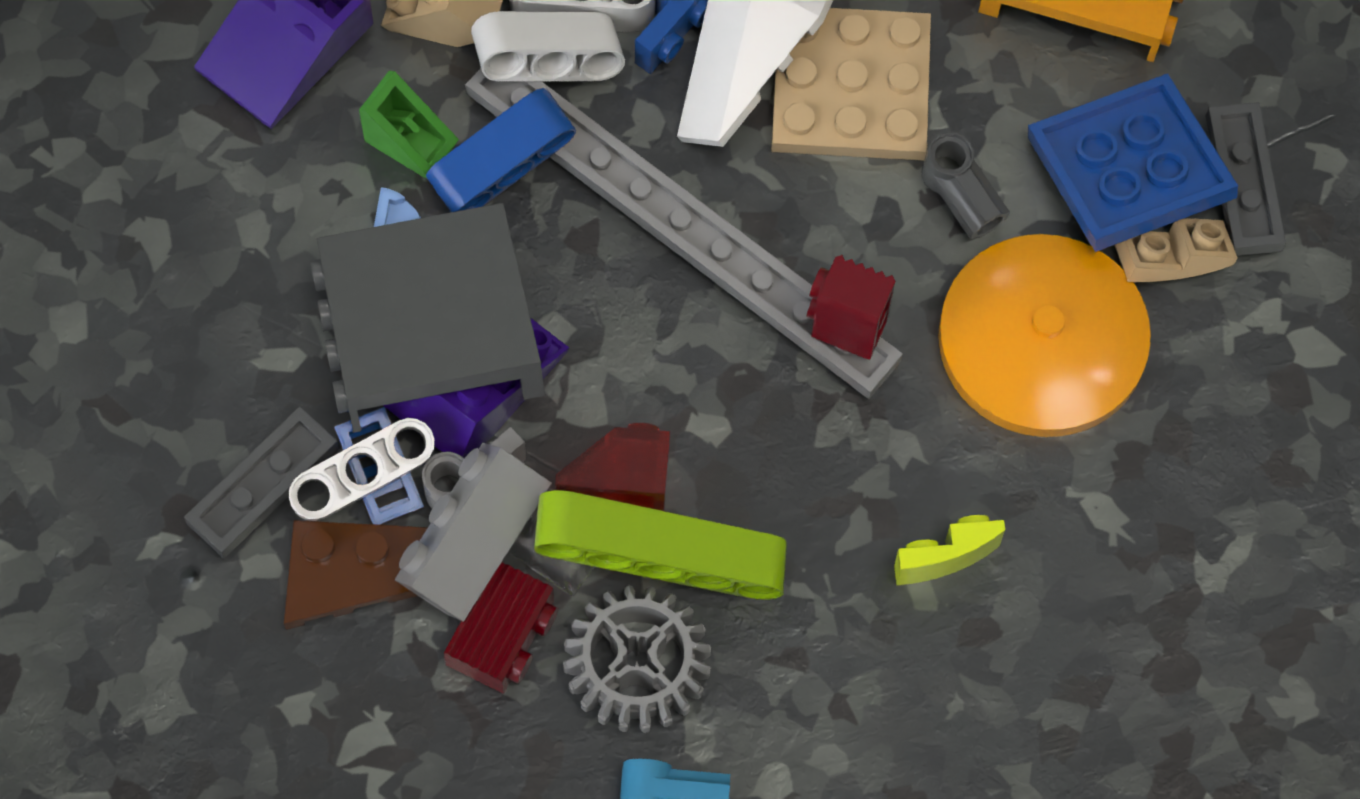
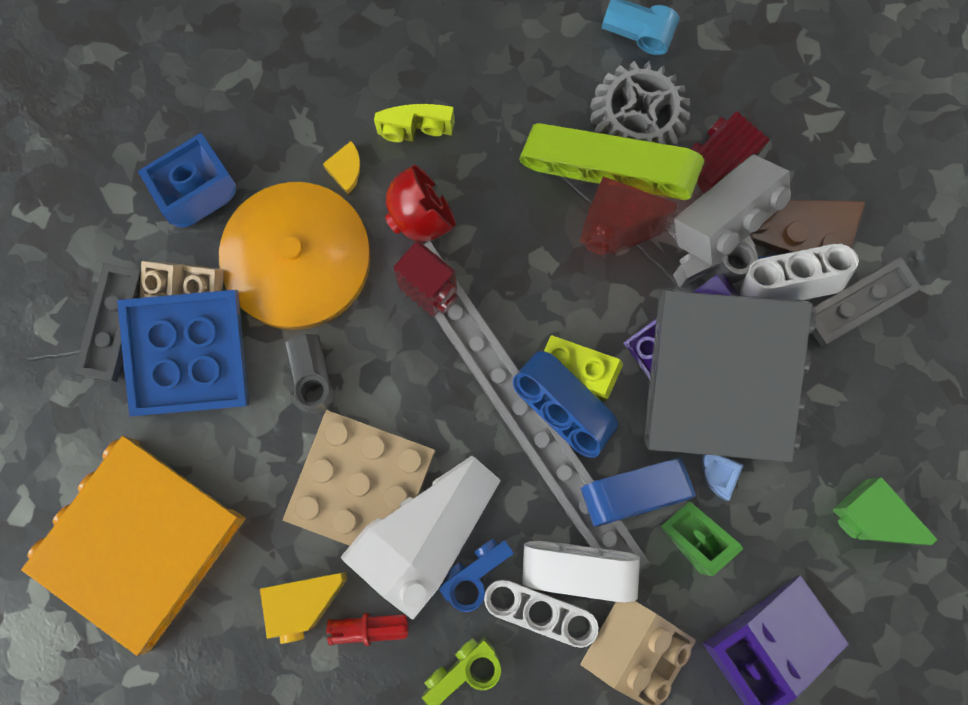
camera: 160 degrees left, 10 degrees up
none -> blue slope [138,133,236,228]
none -> yellow tile [323,141,360,194]
none -> red cylinder [385,164,456,242]
none -> blue beam [513,351,619,458]
none -> neon yellow plate [544,335,623,401]
none -> bright green slope [833,477,937,545]

